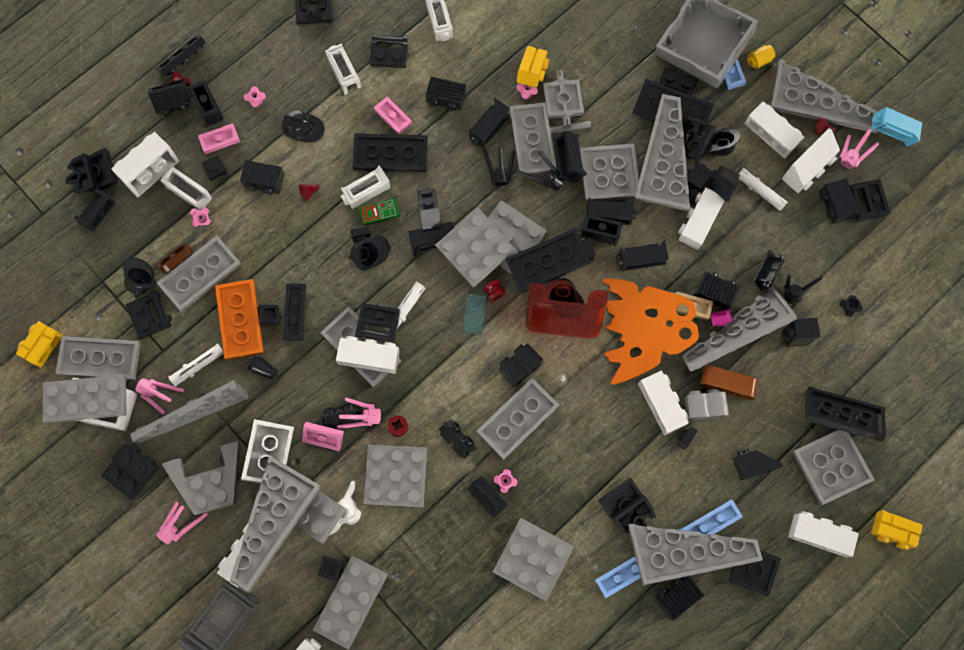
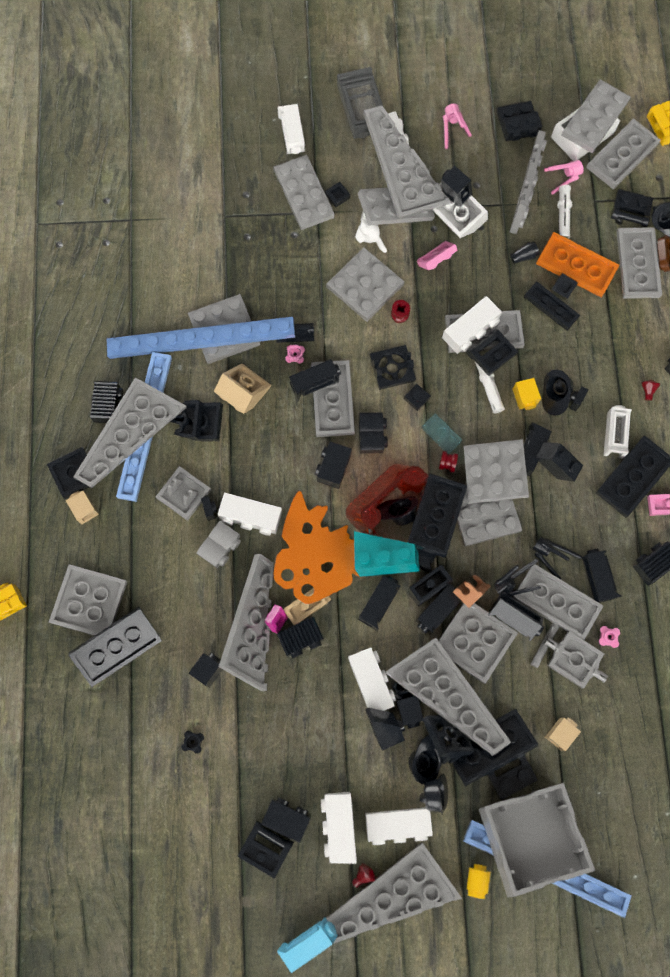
camera: 130 degrees right, 0 degrees up
light grey wing [162,441,240,516] -> none
black hinge [319,403,361,428] -> none
bright pink plant [337,398,381,429] -> none
green tile [359,198,400,226] -> none
black hinge [439,420,477,459] -> none
yellow brick [517,46,549,88] -> none
dark orange beam [700,365,759,400] -> none
black slope [733,449,783,481] -> none
white pin [739,168,788,211] -> none
black hinge [753,250,785,291] -> none
black plant [783,274,823,304] -> none
white brick [788,511,859,557] -> none
bright pink plant [839,129,879,169] -> none
none -> tan brick [66,491,99,524]
none -> medium blue plate [107,317,295,359]
none -> light grey plate [156,466,211,521]
none -> tan slope [214,364,271,414]
none -> black window [289,359,341,401]
none -> black brick [315,442,352,489]
none -> teal wedge [354,531,419,577]
none -> black piece [369,345,416,390]
none -> black plate [404,384,431,411]
none -> black piece [419,774,448,815]
none -> black brick [441,166,473,208]
none -> nougat hinge [453,575,491,608]
none -> yellow brick [512,378,541,410]
none -> tan brick [545,717,581,751]

